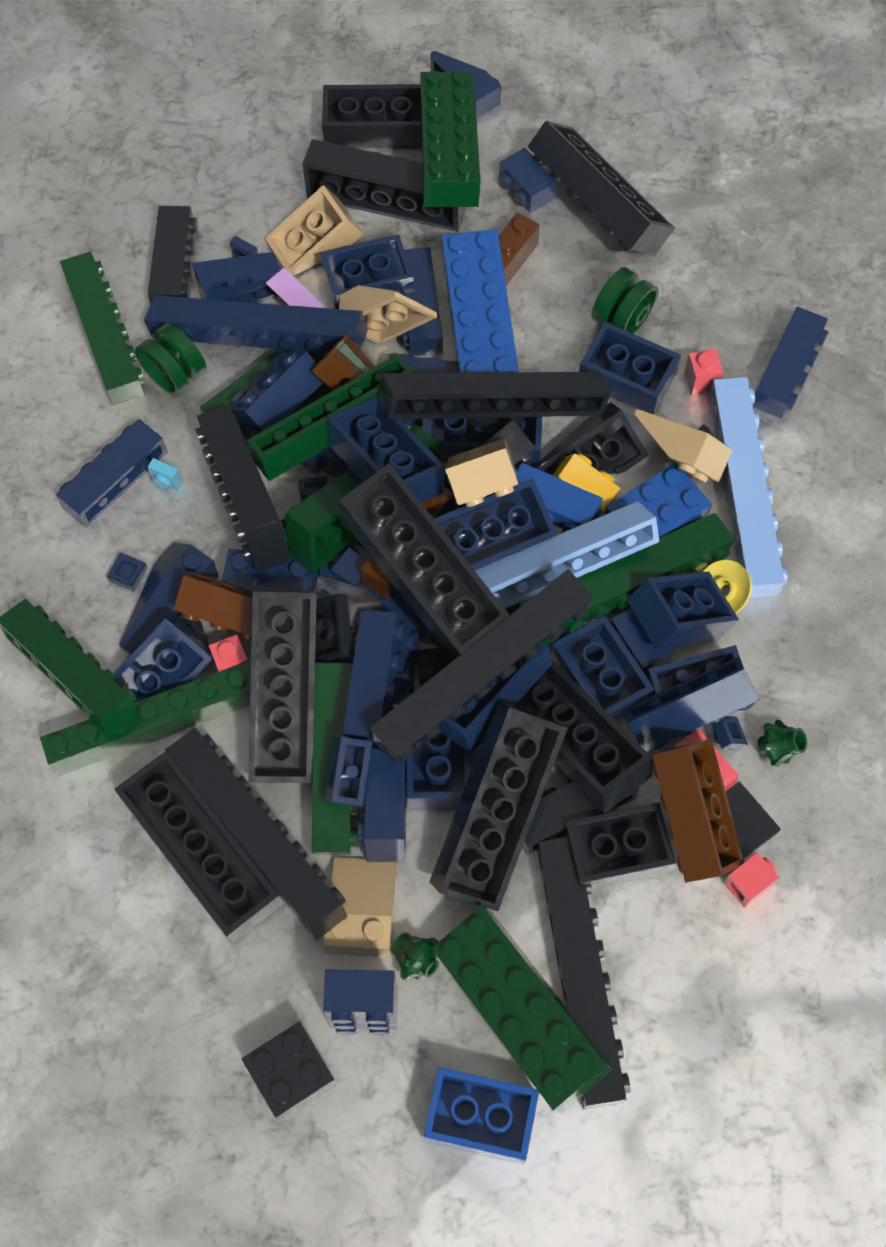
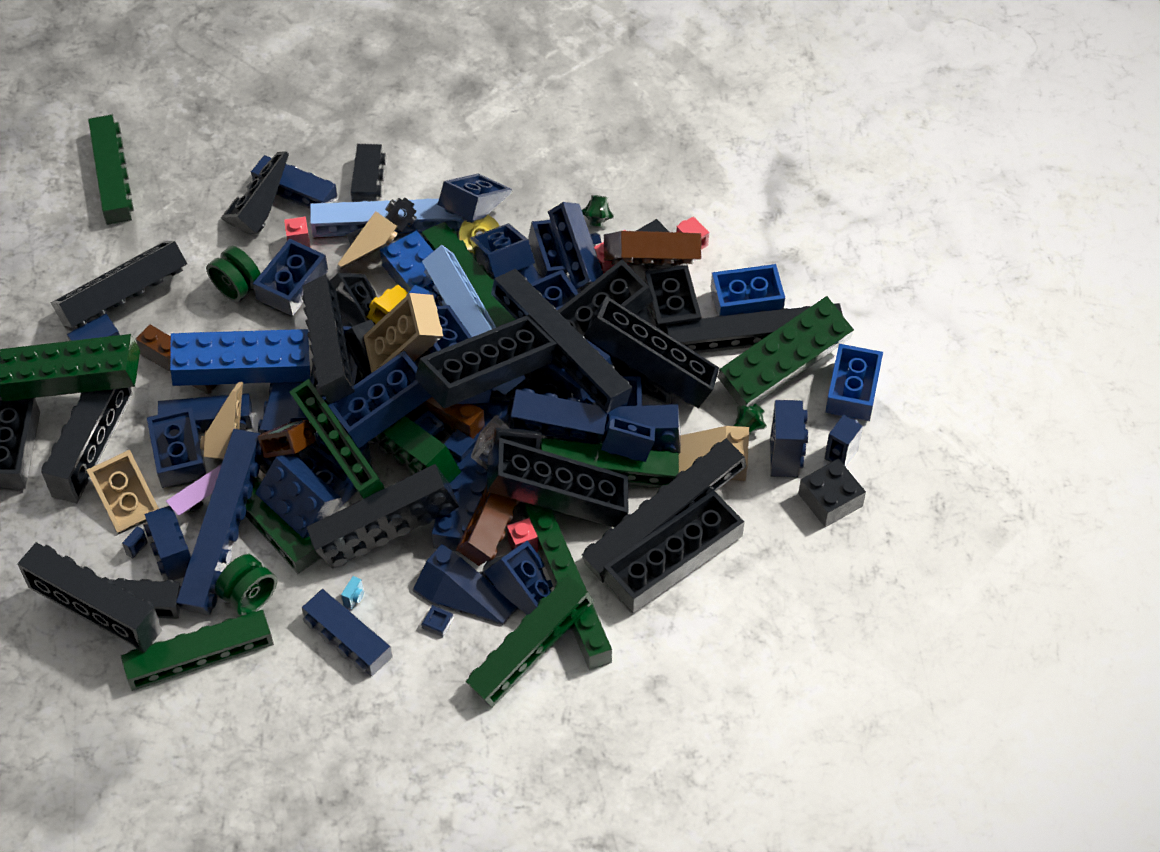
camera: 90 degrees left, 10 degrees down
none -> black brick [17,542,162,653]
none -> dark green brick [88,114,134,225]
none -> black wedge [221,151,289,234]
none -> black brick [350,144,387,202]
none -> black brick [384,197,417,232]
none -> dark blue slope [437,173,512,222]
none -> blue brick [711,264,786,316]
none -> dark blue brick [824,415,863,467]

